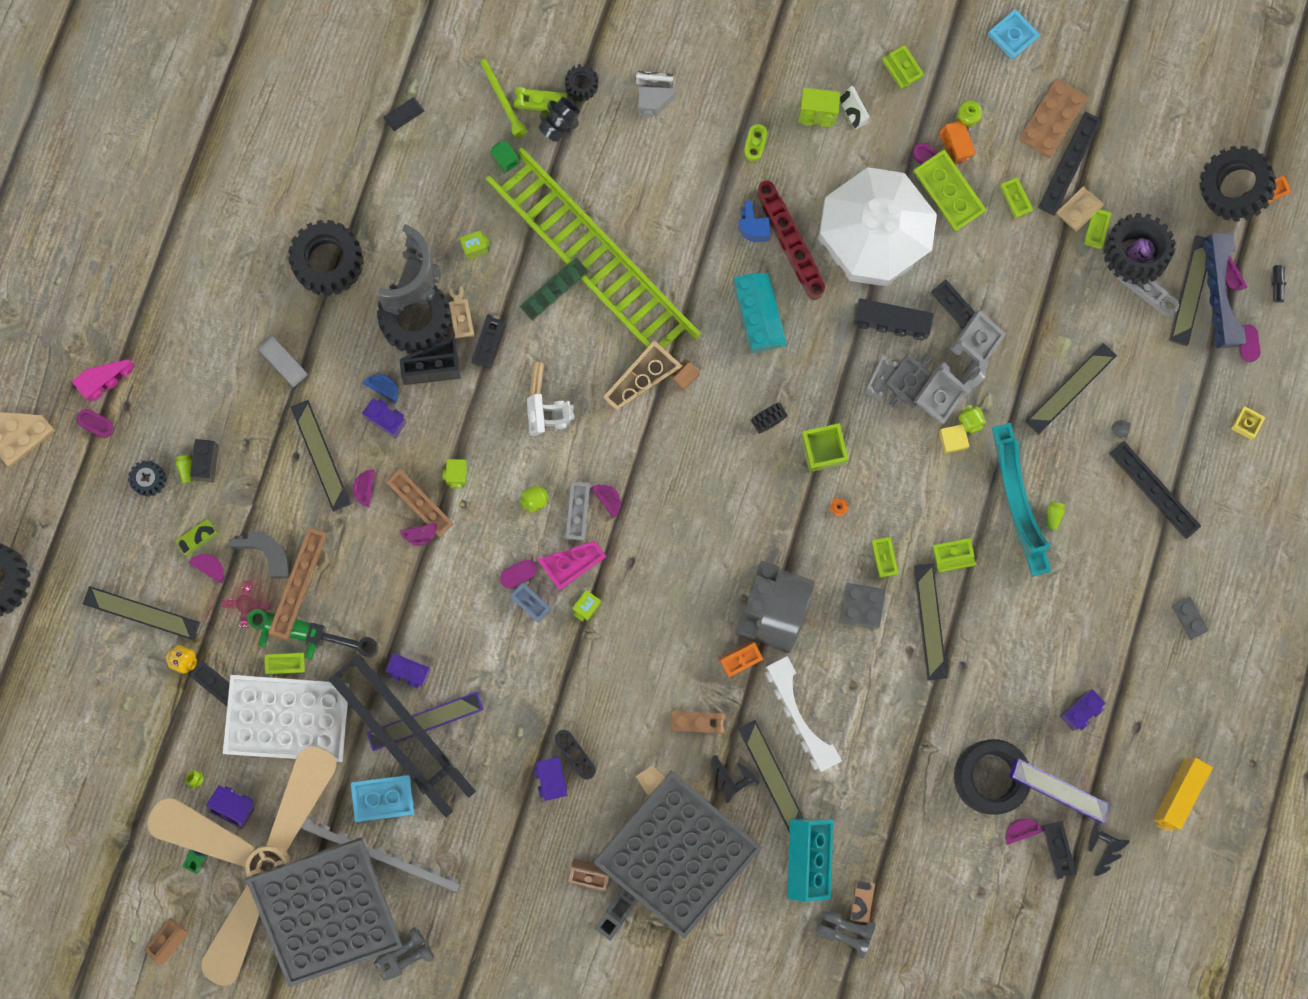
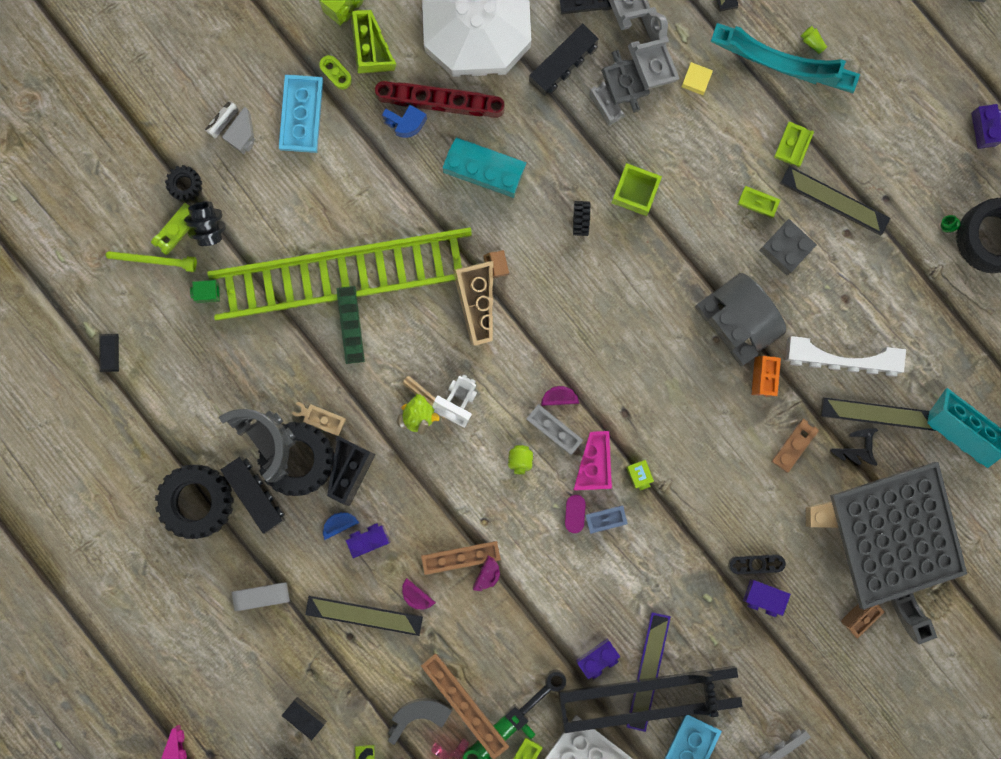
camera: 50 degrees left, 5 degrees up
lime cone [175,455,193,483] -> none
lime brick [443,459,467,489] -> none
lime brick [459,230,490,260] -> none
black plate [471,314,506,369] -> none
orange plate [829,498,848,517] -> none
lime head [958,405,986,434] -> none
none -> black brick [220,457,285,534]
none -> medium azure plate [279,75,323,153]
none -> lime wedge [351,10,396,74]
none -> lime hair [397,394,440,435]
none -> green plate [941,215,961,233]

